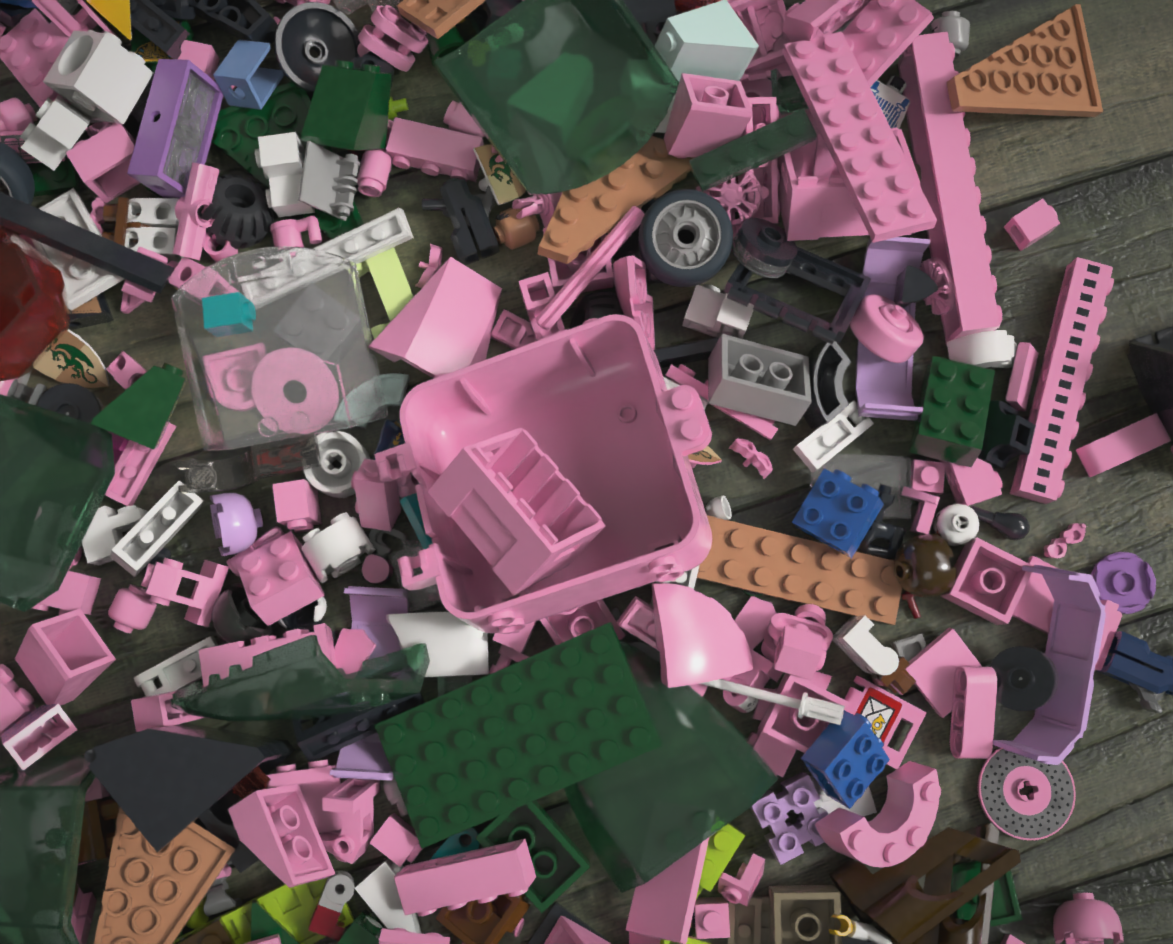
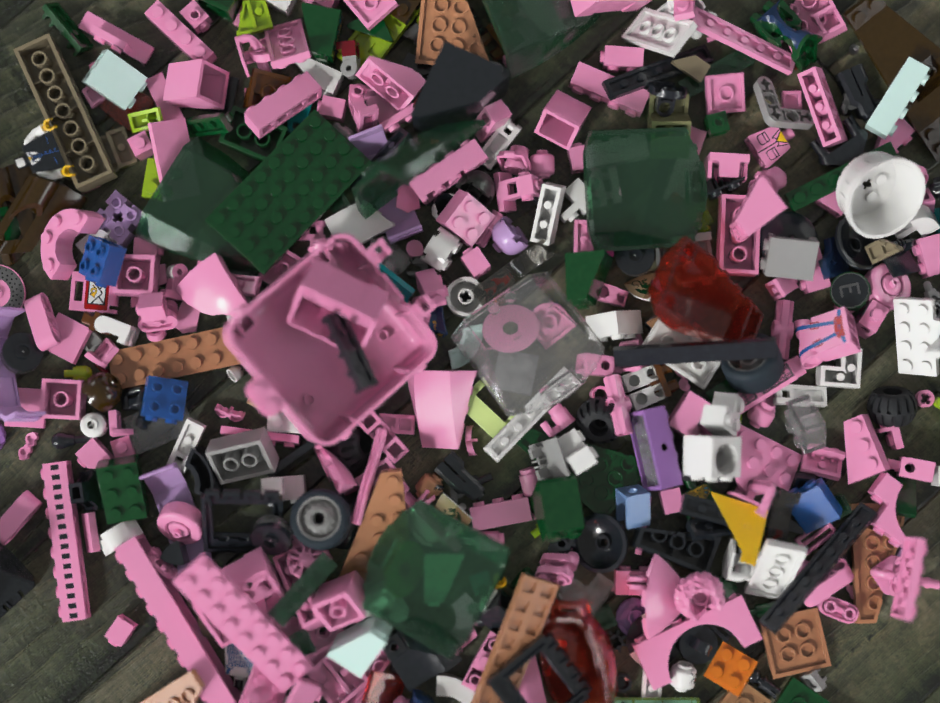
camera: 155 degrees right, 5 degrees up
bright pink torso [1,704,77,770] -> none
teal brick [202,292,256,337] -> none
white piece [699,679,845,725] -> none
bright pink bracket [718,854,765,906] -> none
none -> lime cylinder [64,365,93,381]
none -> bright pink tile [84,337,119,368]
none -> dark green plate [185,111,234,138]
none -> black hinge [321,311,378,394]
none -> bright pink piece [496,145,532,175]
none -> white brick [585,310,643,343]

